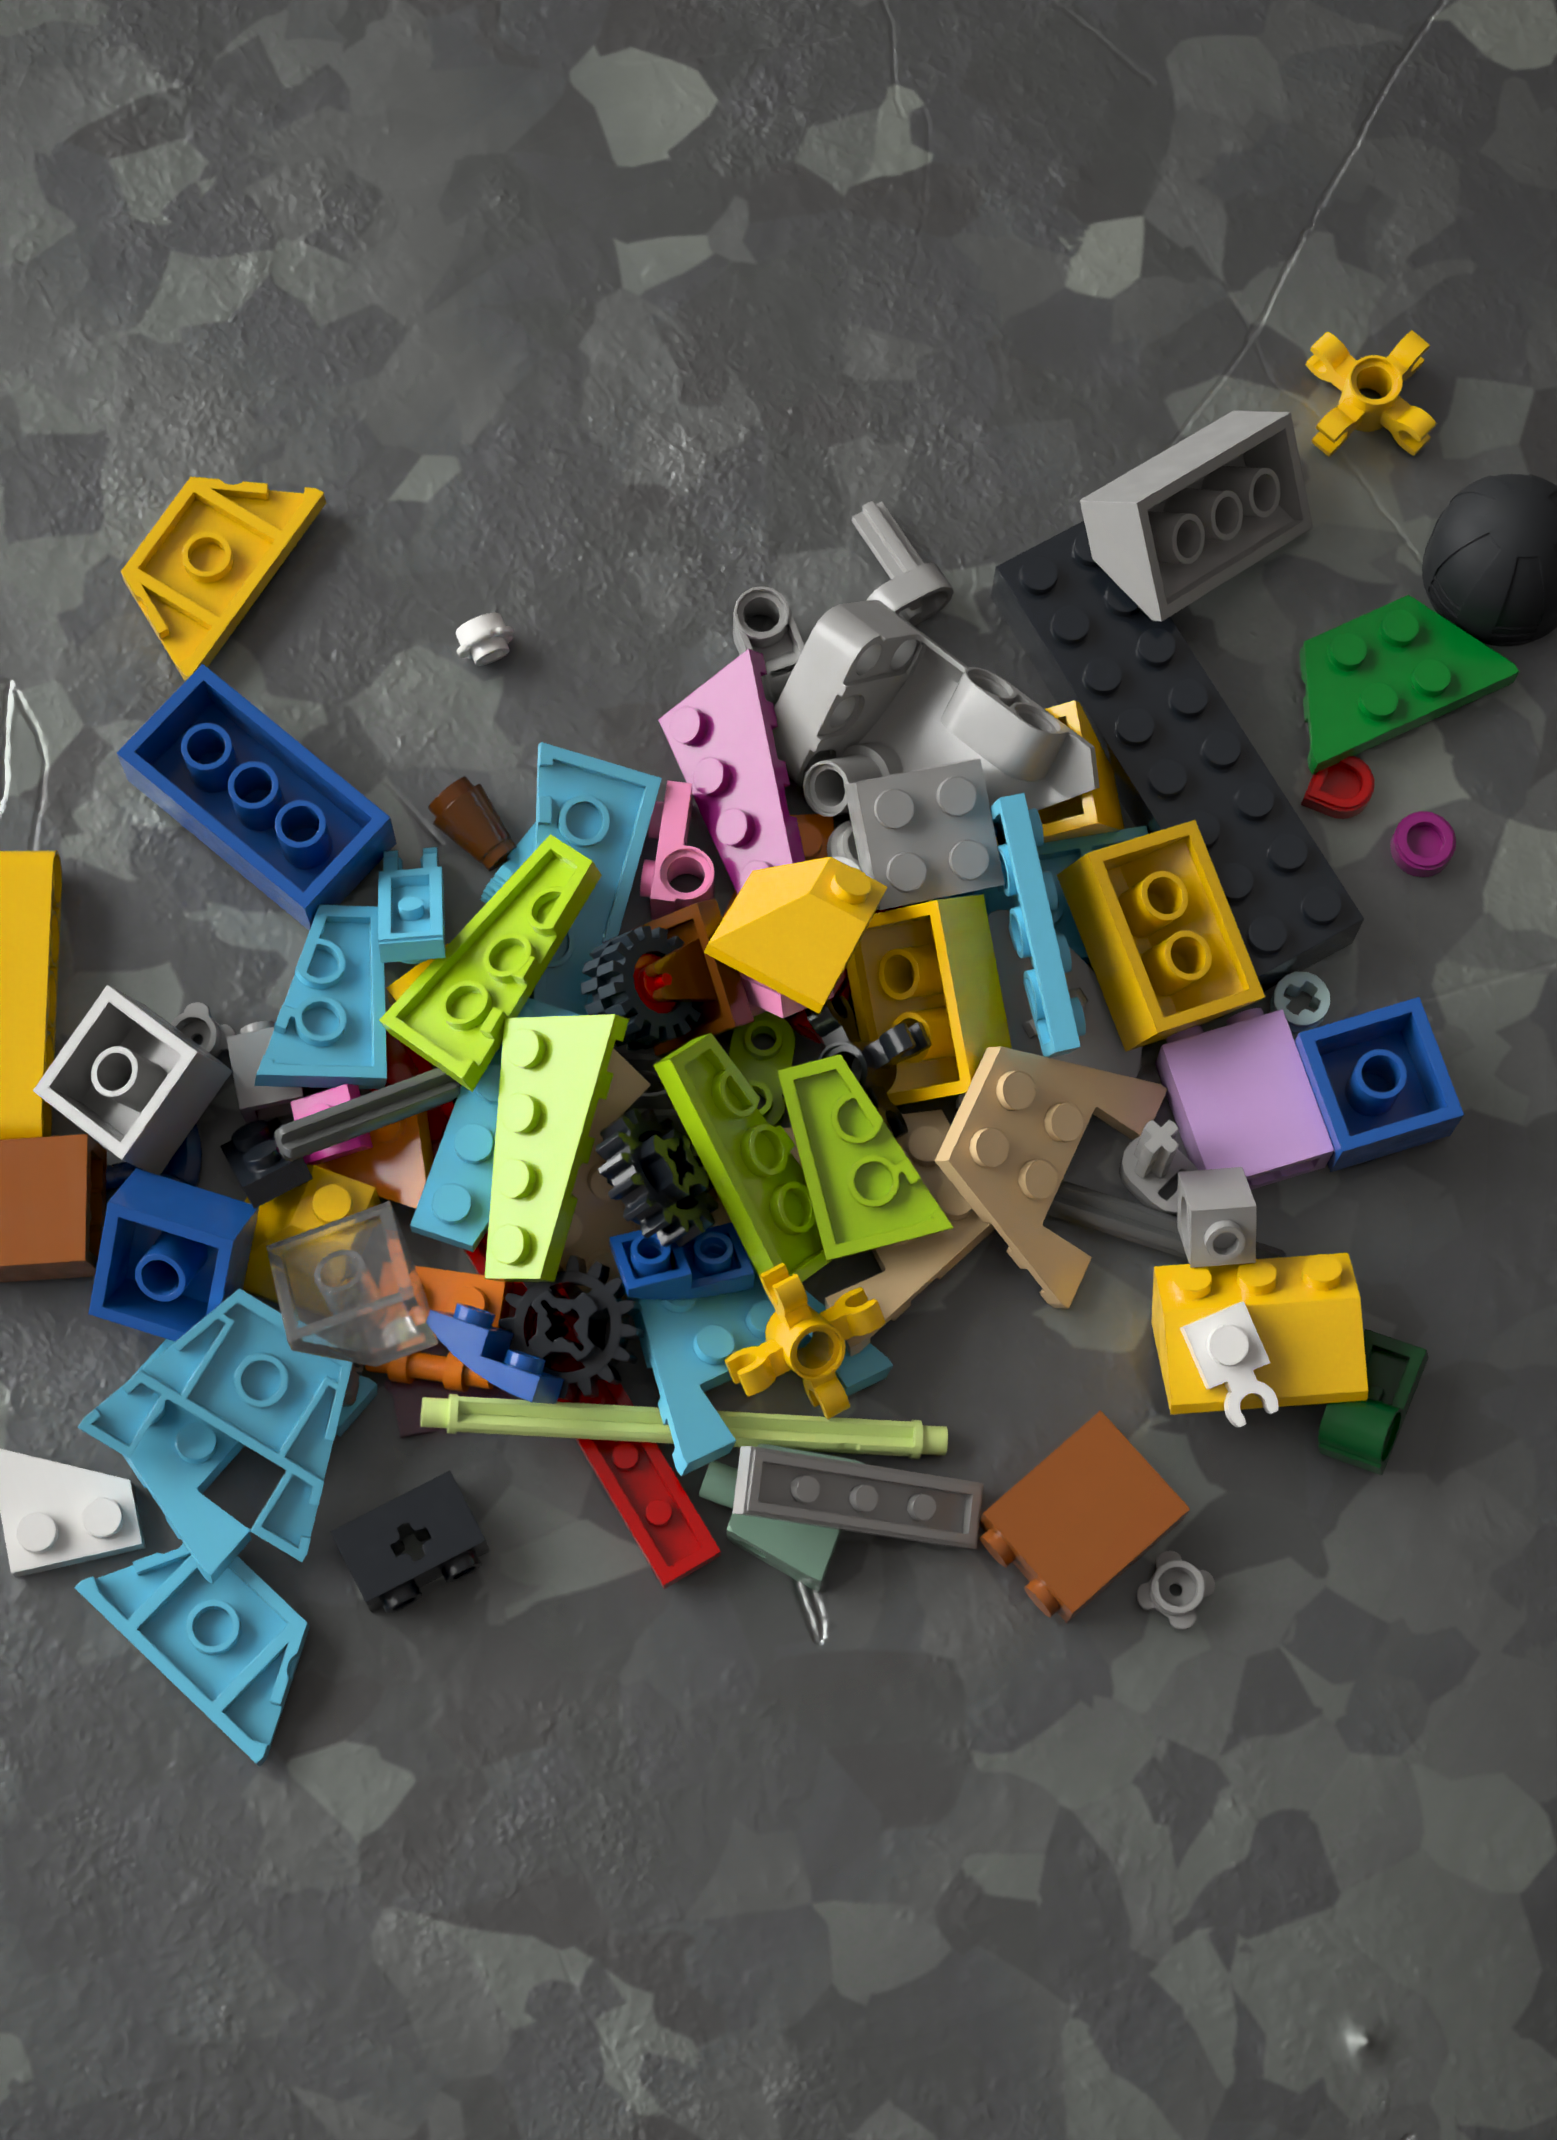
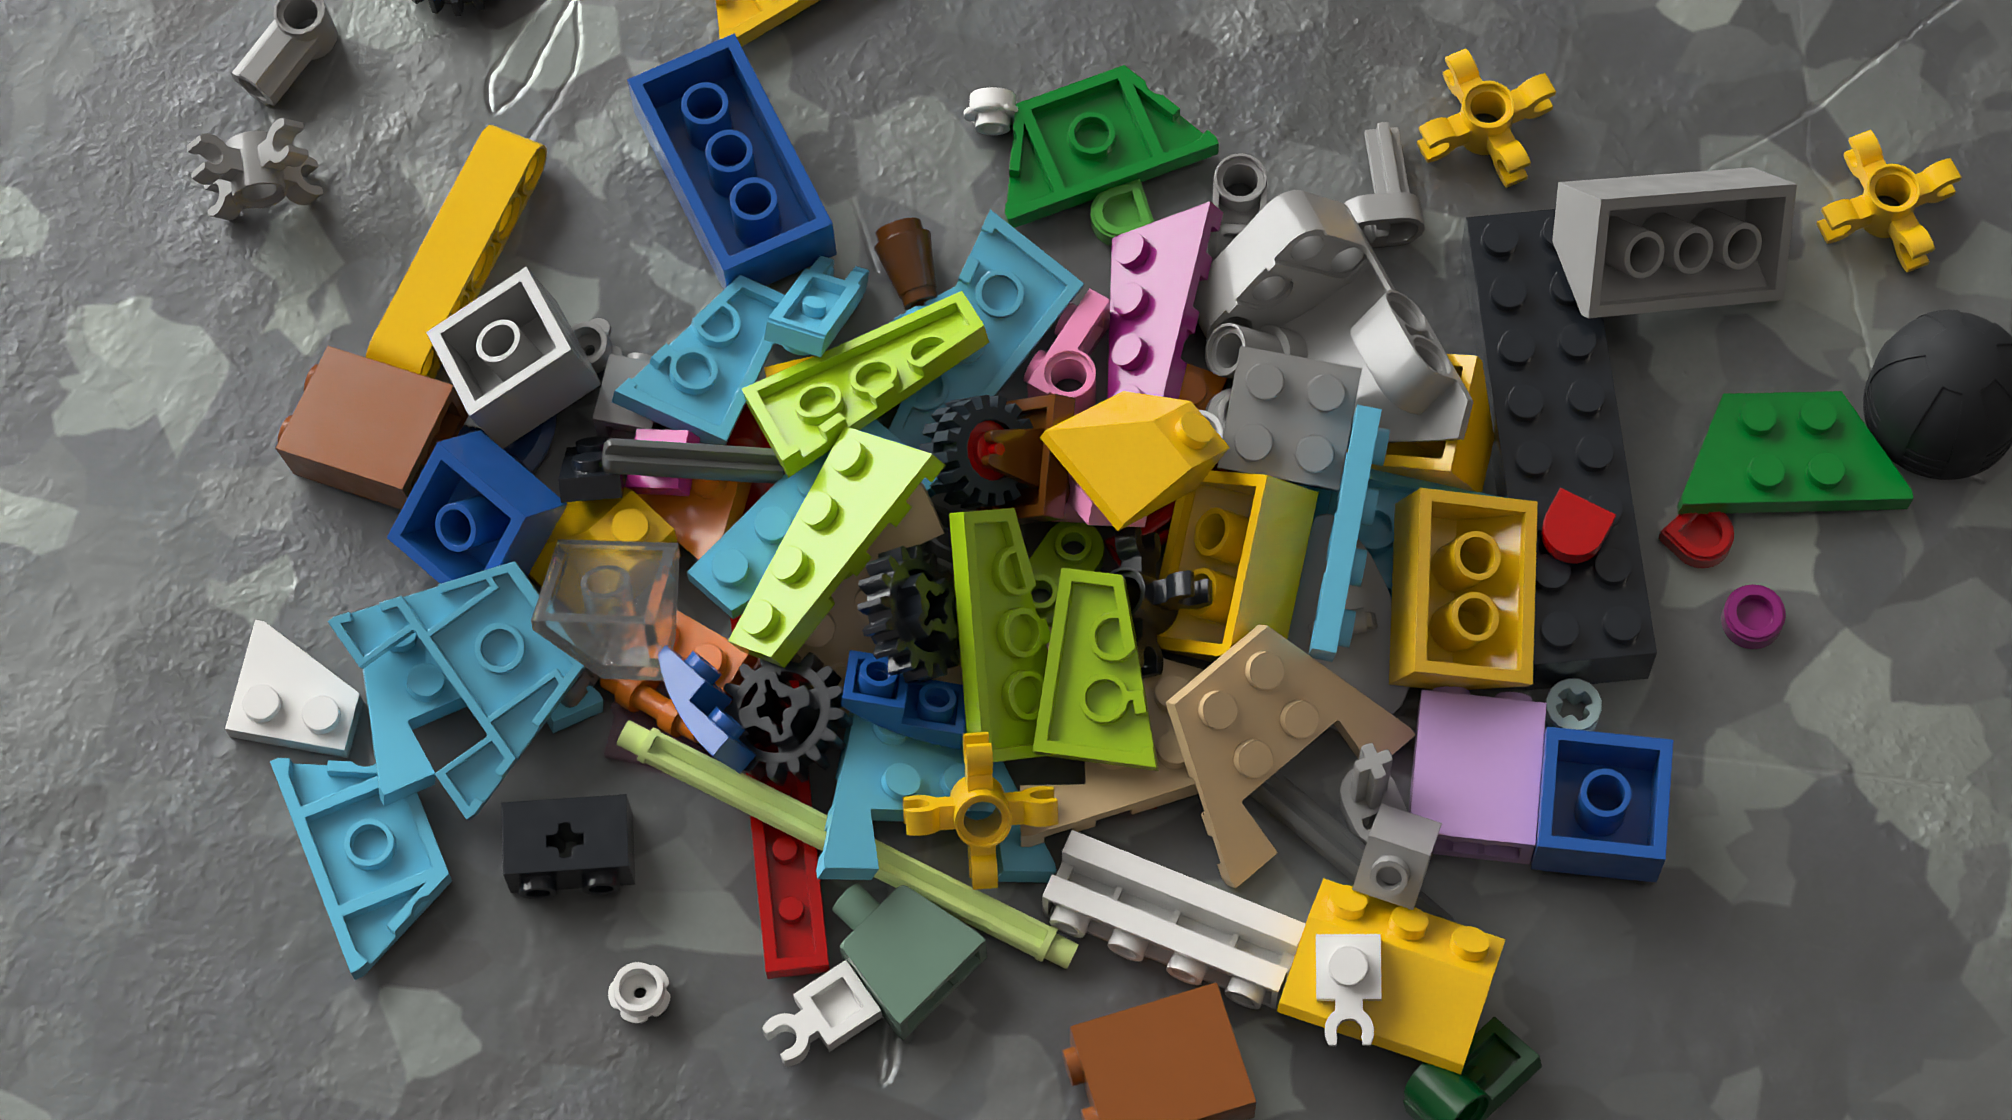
camera: 30 degrees right, 5 degrees down
light grey tile [732,1446,984,1549] -> none
none -> white plate [608,962,671,1023]
none -> white plate [762,960,882,1067]
none -> green wing [1005,65,1219,228]
none -> white brick [1042,830,1306,1009]
none -> bright green tile [1091,179,1154,246]
none -> yellow pin [1417,49,1556,188]
none -> red tile [1541,487,1616,563]

